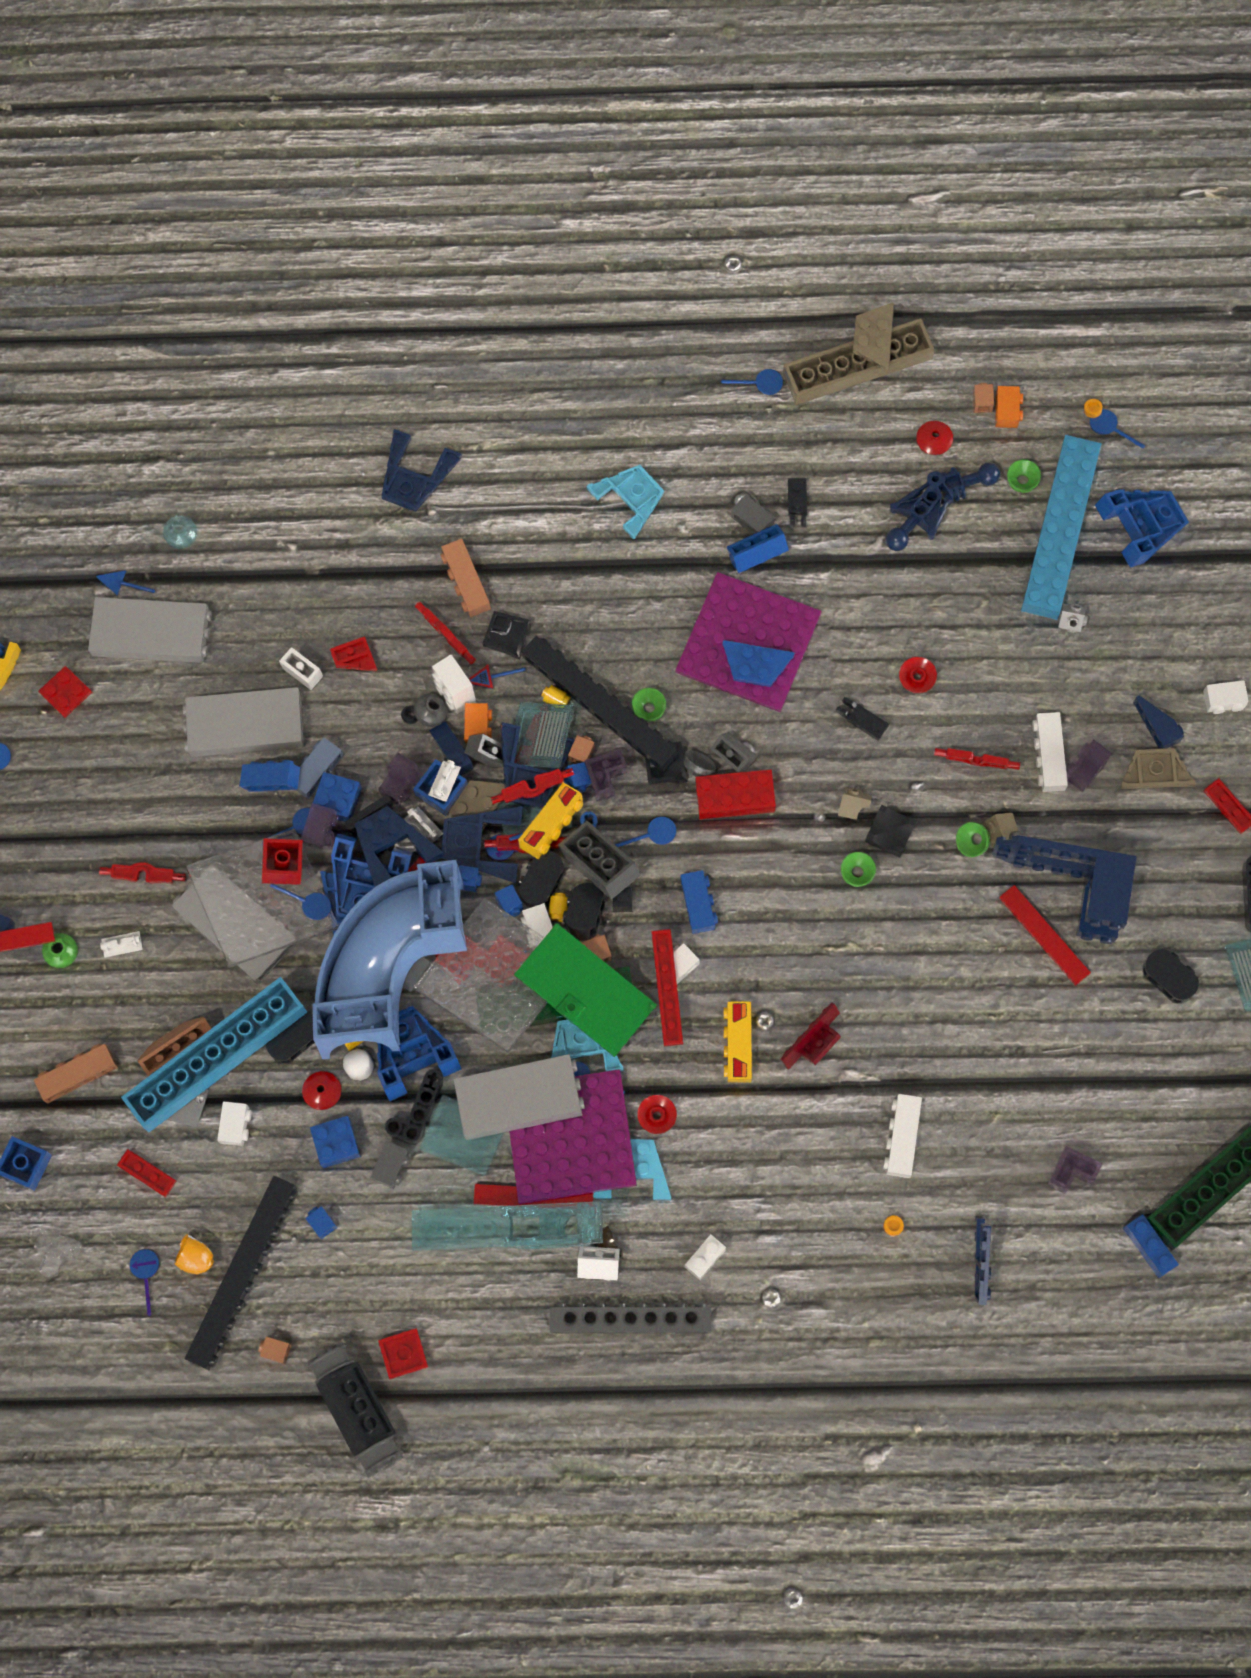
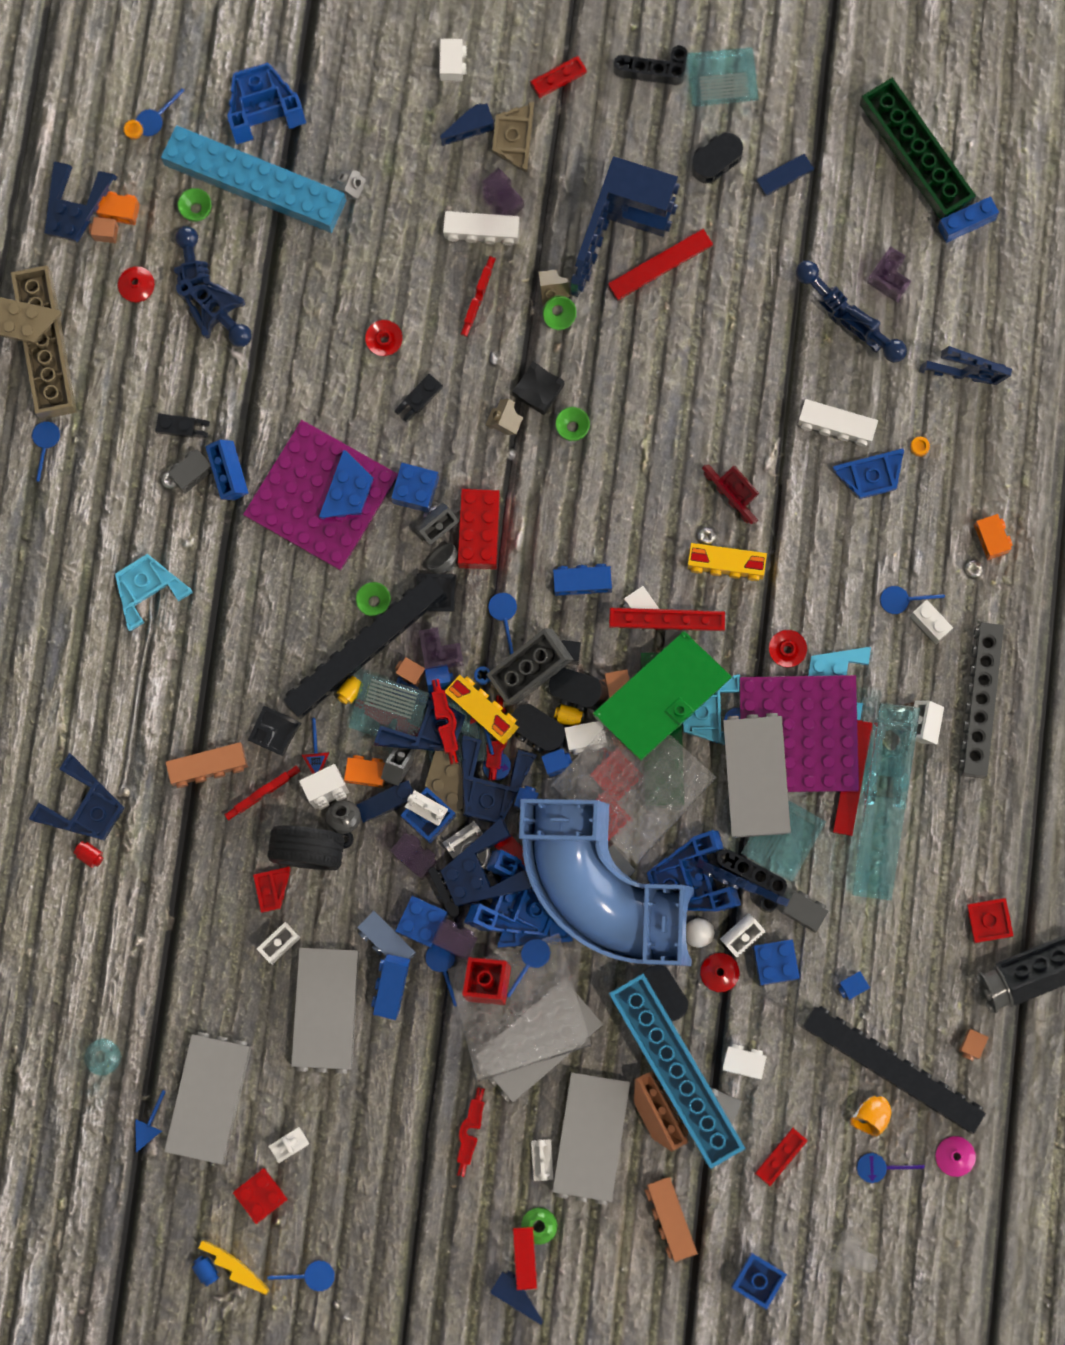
camera: 80 degrees left, 5 degrees up
none -> dark blue wing [45,161,117,242]
none -> red brick [74,841,104,868]
none -> black tyre [267,825,345,870]
none -> white hips [269,1127,309,1163]
none -> blue brick [391,463,439,513]
none -> light grey brick [553,1073,630,1205]
none -> dark blue wing [697,860,790,907]
none -> white brick [720,913,765,957]
none -> dark blue tile [756,153,814,197]
none -> dark blue piece [796,260,907,363]
none -> blue wing [832,448,904,499]
none -> blue piece [880,586,945,614]
none -> dark pink dish [935,1136,976,1177]
none -> orange brick [974,514,1013,560]

